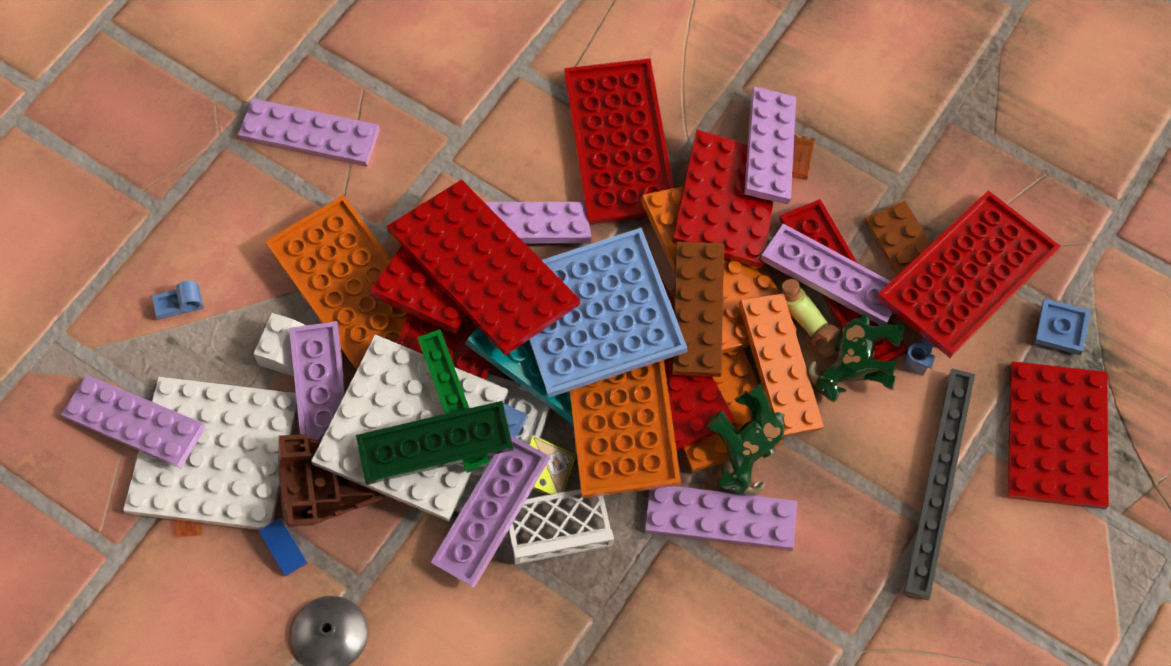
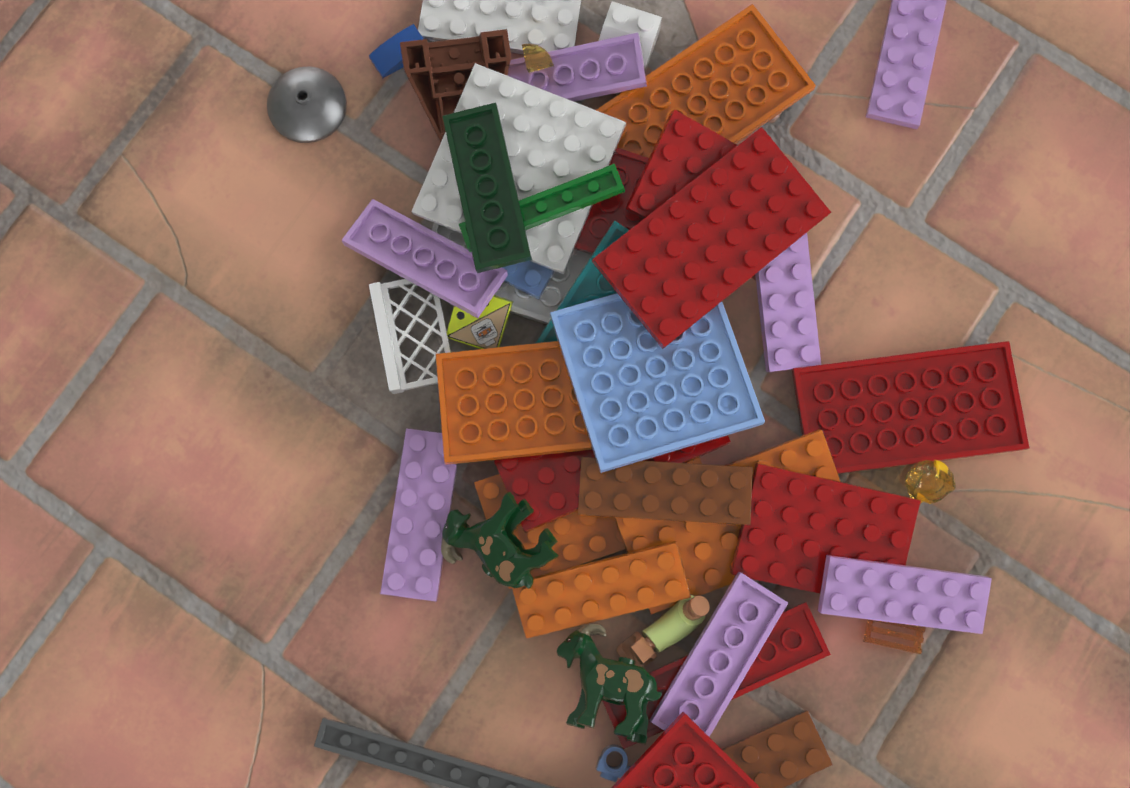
camera: 90 degrees right, 15 degrees up
none -> clear yellow tile [522,44,554,72]
none -> clear yellow hair [905,460,956,504]

